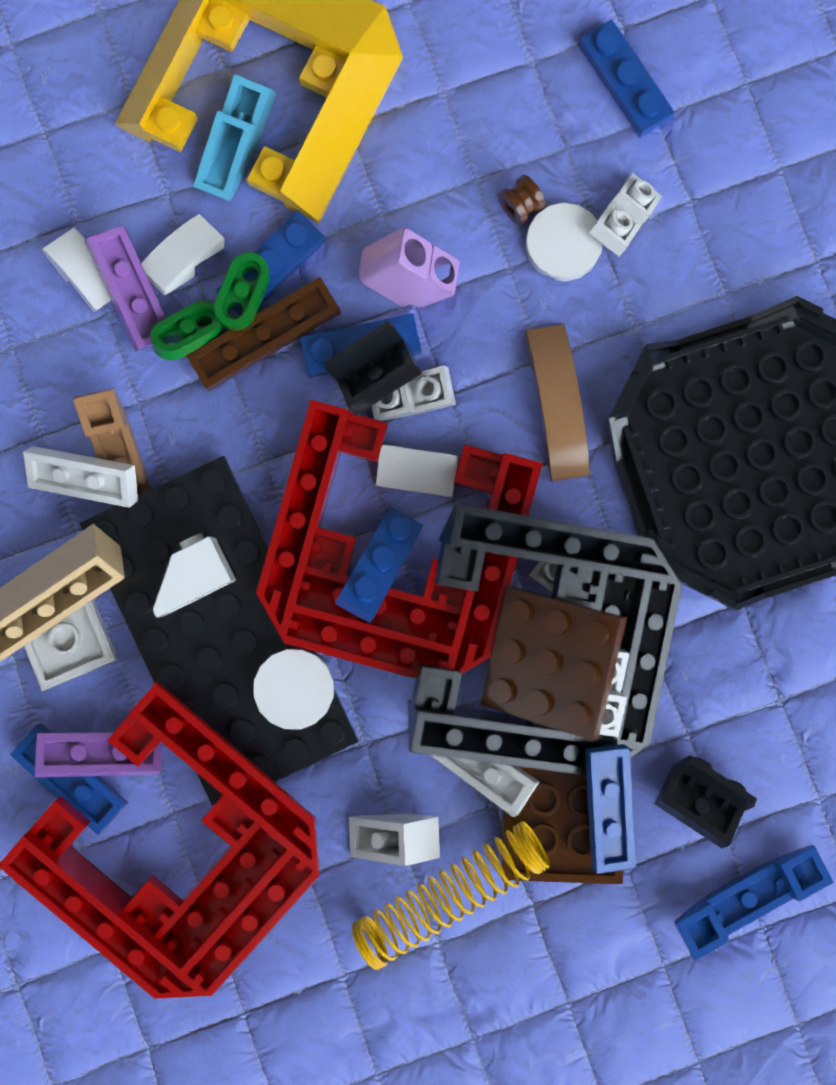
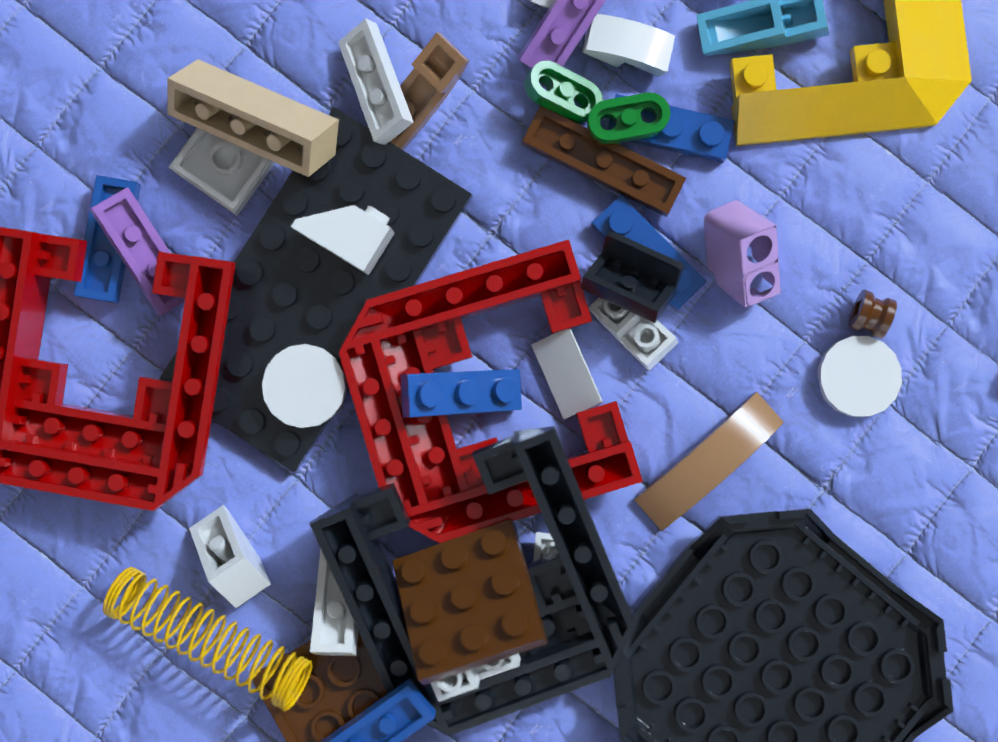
camera: 55 degrees right, 0 degrees up
white slope [589,173,662,257] -> none

